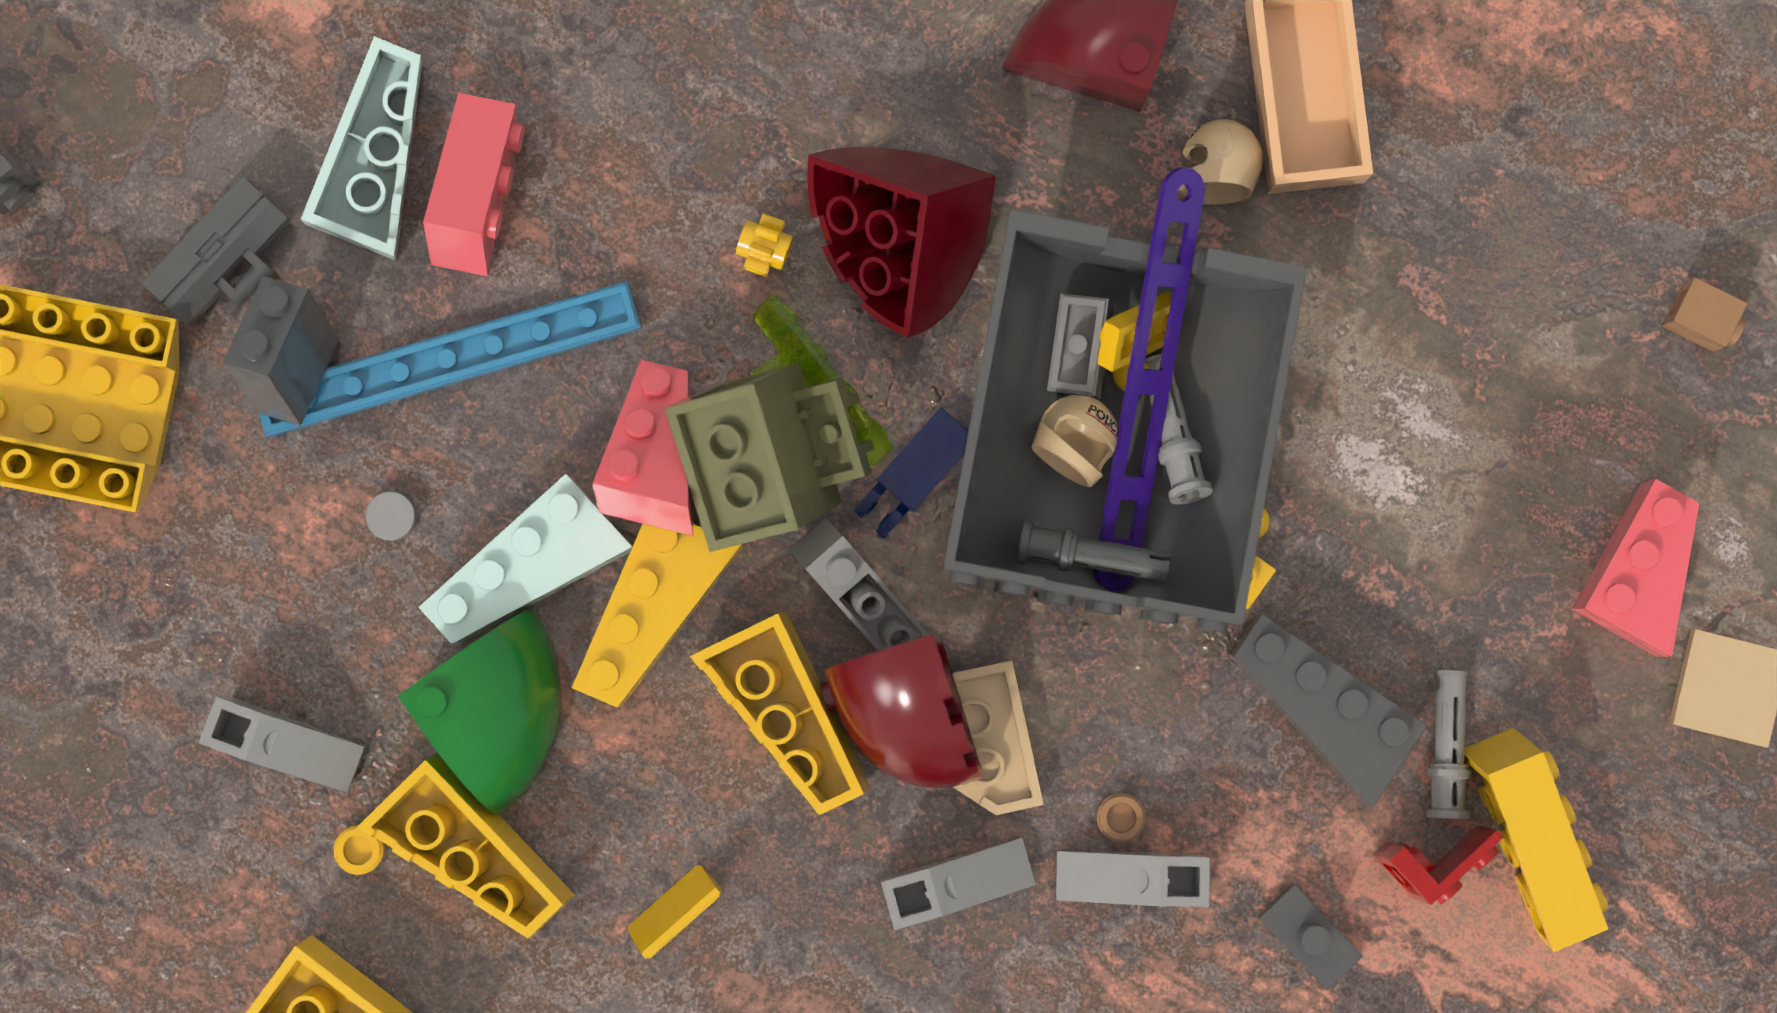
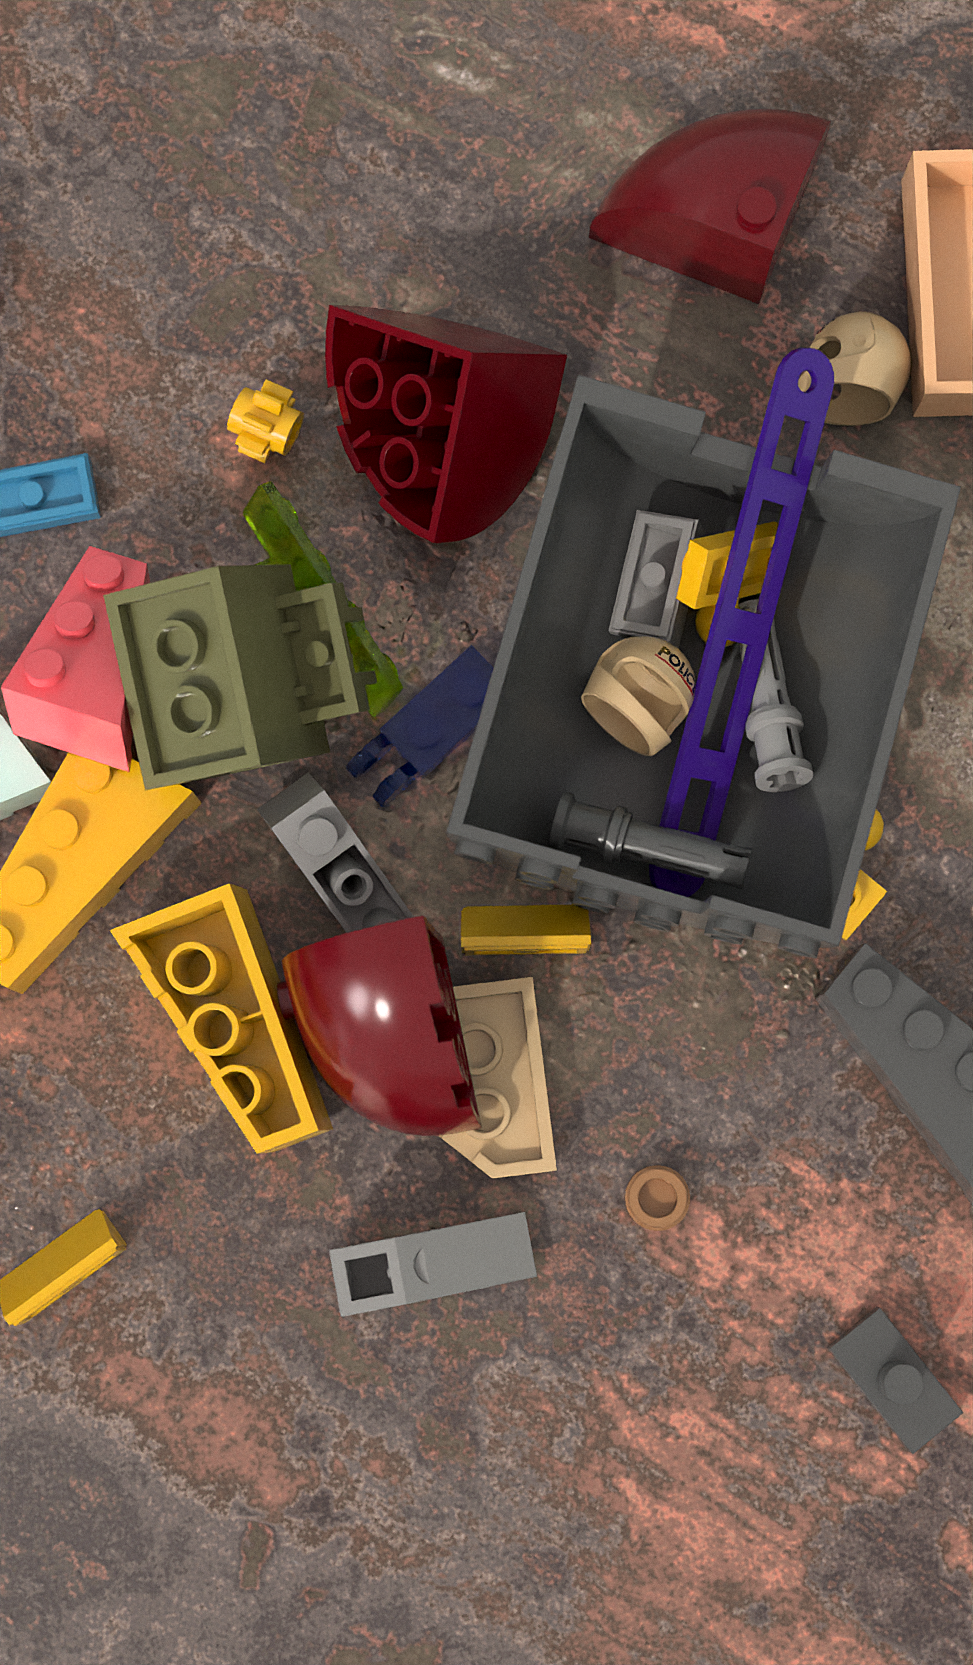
camera: 10 degrees right, 5 degrees down
light grey slope [1056,851,1210,907] -> none
none -> yellow slope [461,905,591,956]

